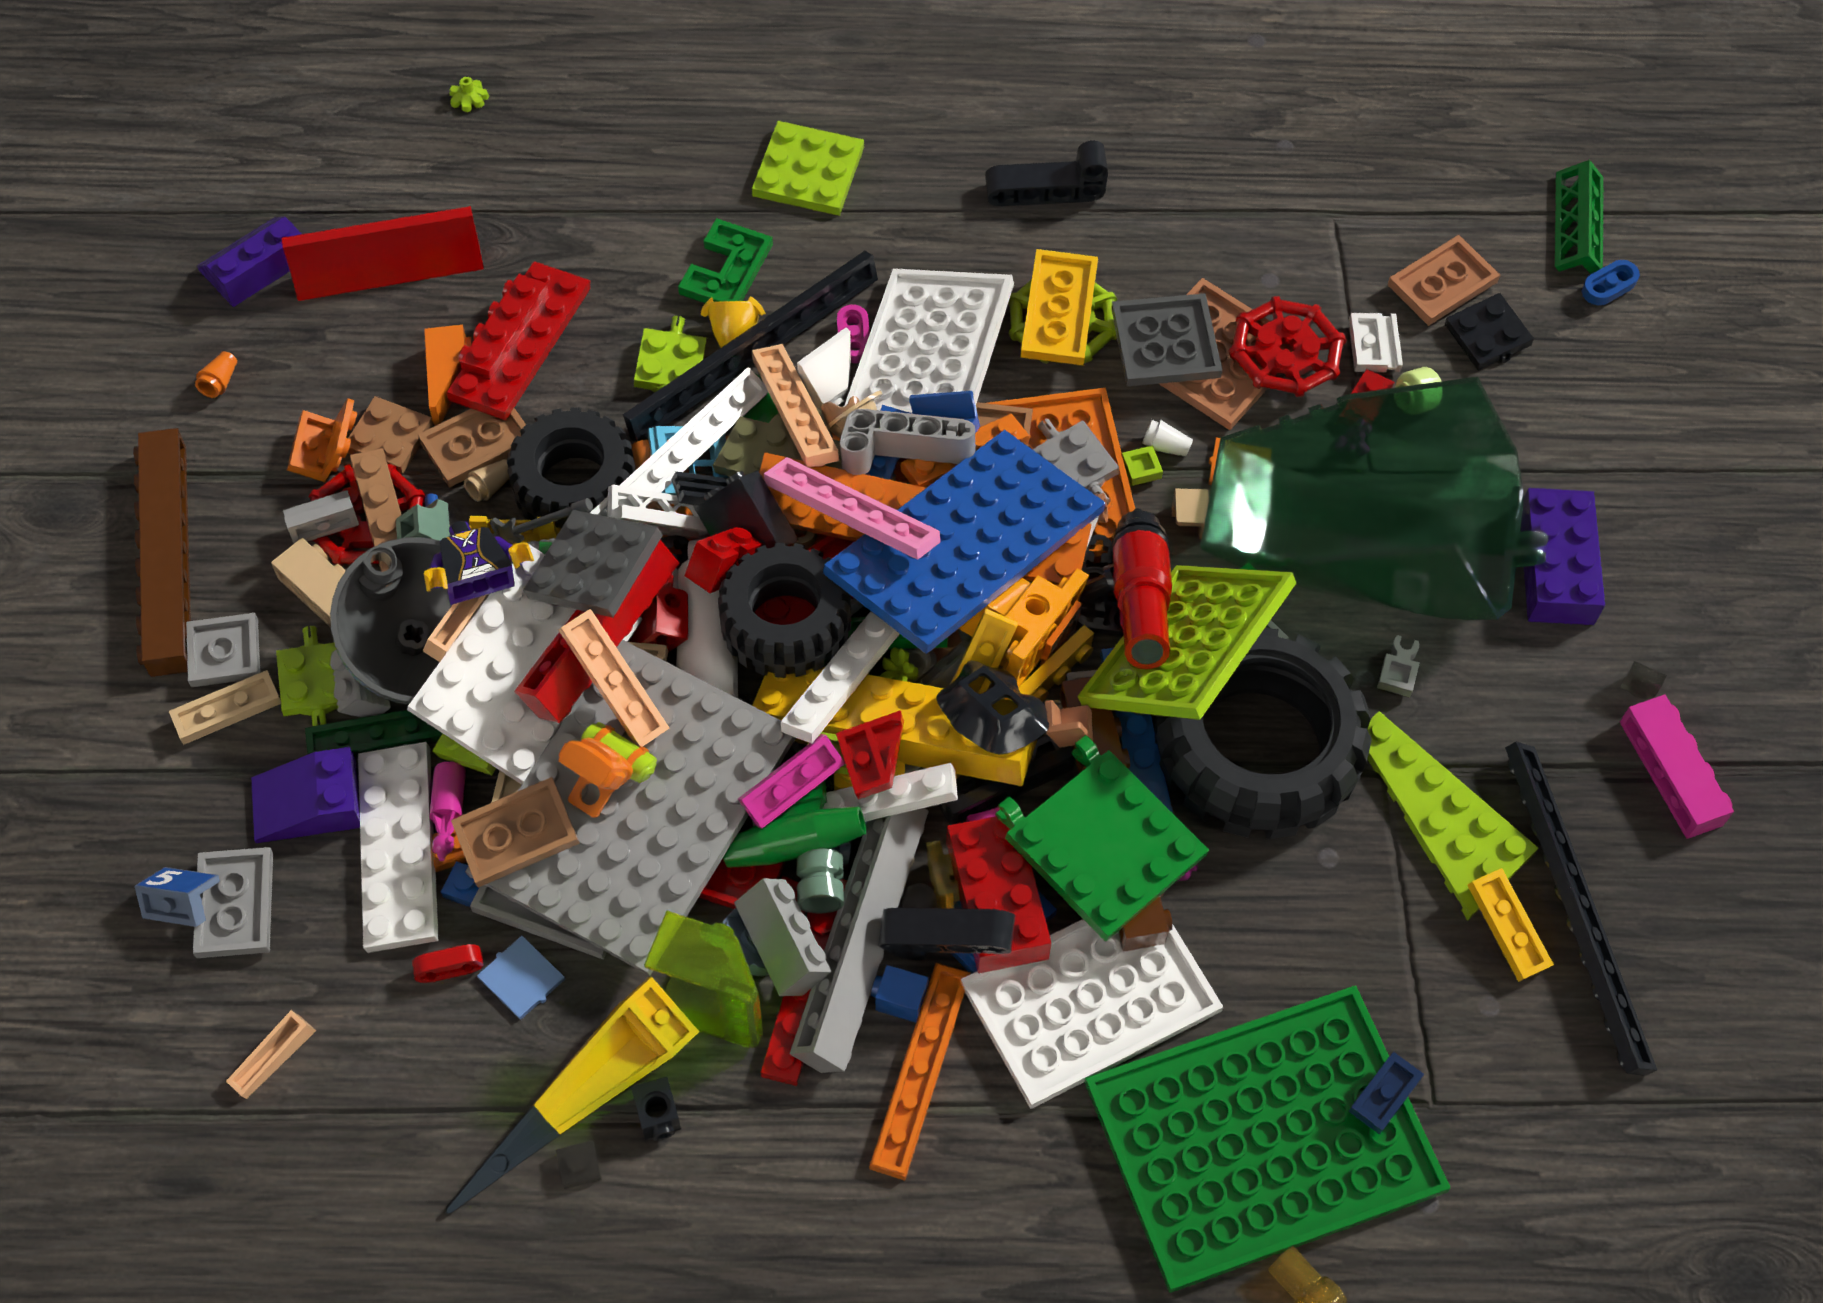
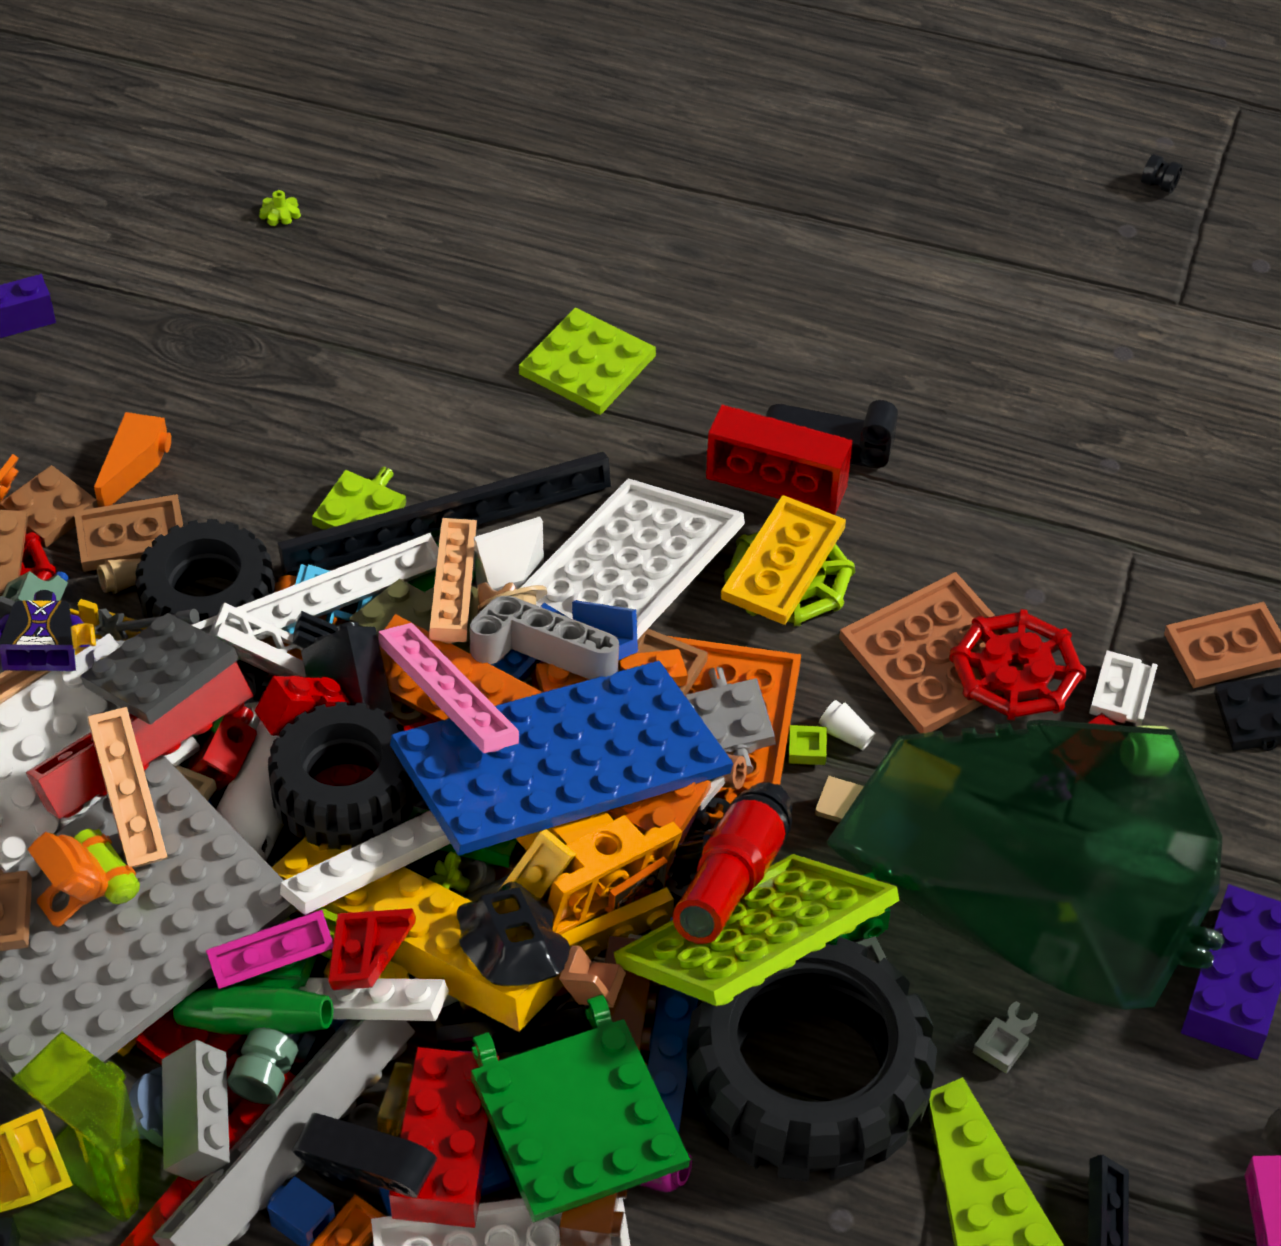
camera: 20 degrees right, 10 degrees down
red arch [281,206,484,301] -> none
red plate [447,261,591,421] -> none
green plate [678,218,773,303] -> none
yellow hat [700,296,766,348] -> none
dark pink plate [837,305,870,363] -> none
dark grey plate [1111,293,1223,386] -> none
none -> red brick [706,404,853,515]

